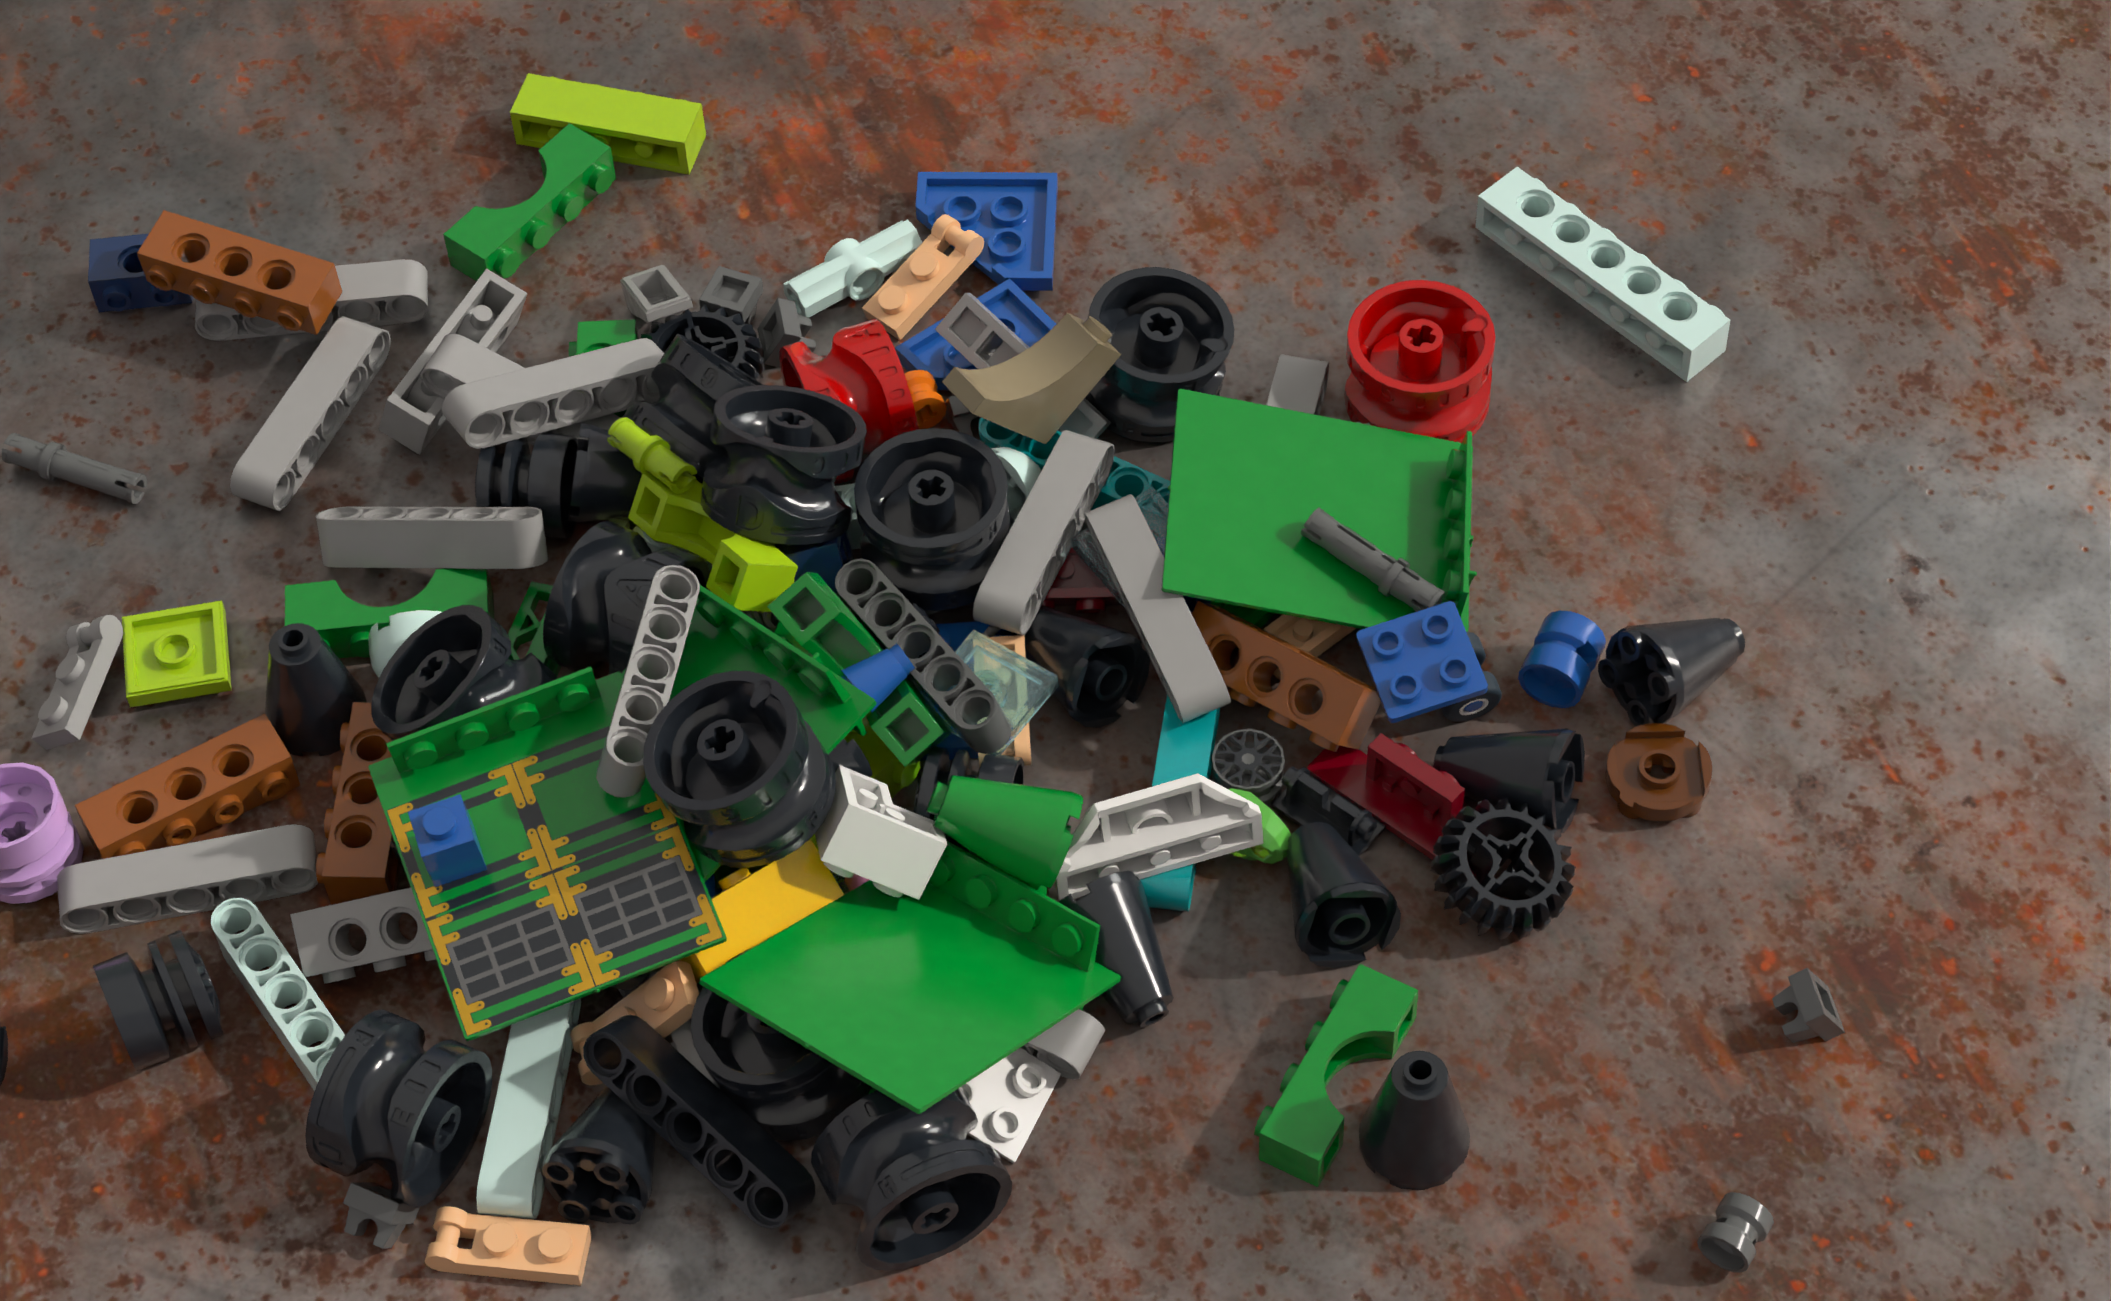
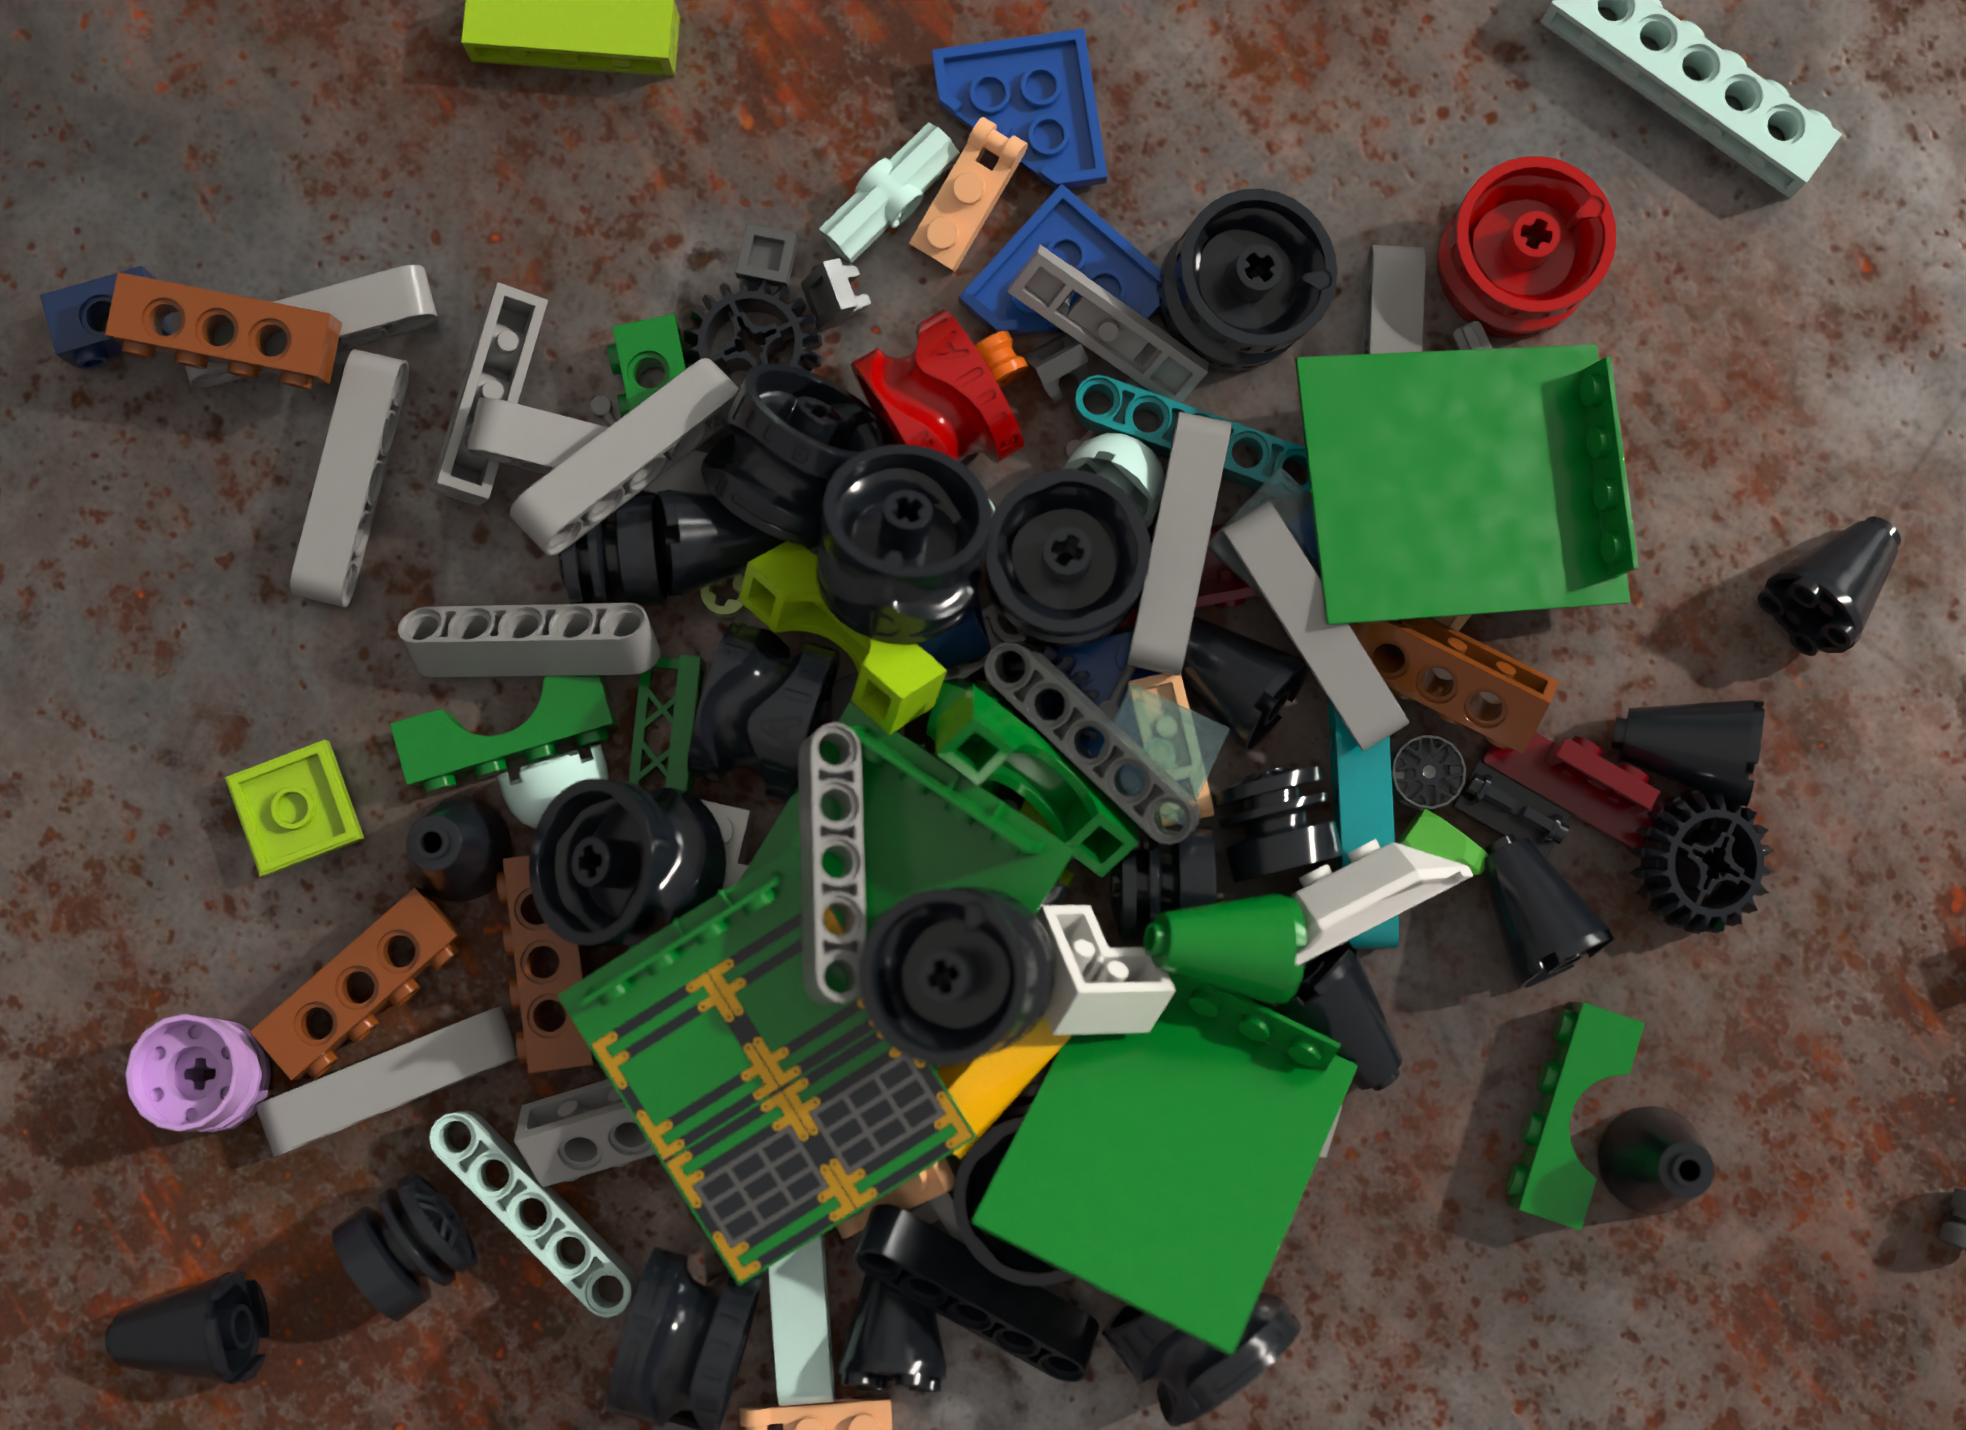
camera: 15 degrees left, 30 degrees up
dark grey pin [2,433,147,504] -> none
light grey plate [31,615,123,750] -> none
blue brick [408,794,487,887] -> none
green arch [443,123,616,282] -> none
lime pin [607,417,697,494] -> none
light grey slope [620,265,693,322] -> none
blue cone [841,643,915,713] -> none
dark tan arch [942,313,1121,444] -> none
dark grey pin [1301,507,1446,612] -> none
blue plate [1356,601,1502,723] -> none
blue wheel [1518,610,1606,708] -> none
reddish brown plate [1605,723,1712,821] -> none
none -> black wheel [1211,766,1344,883]

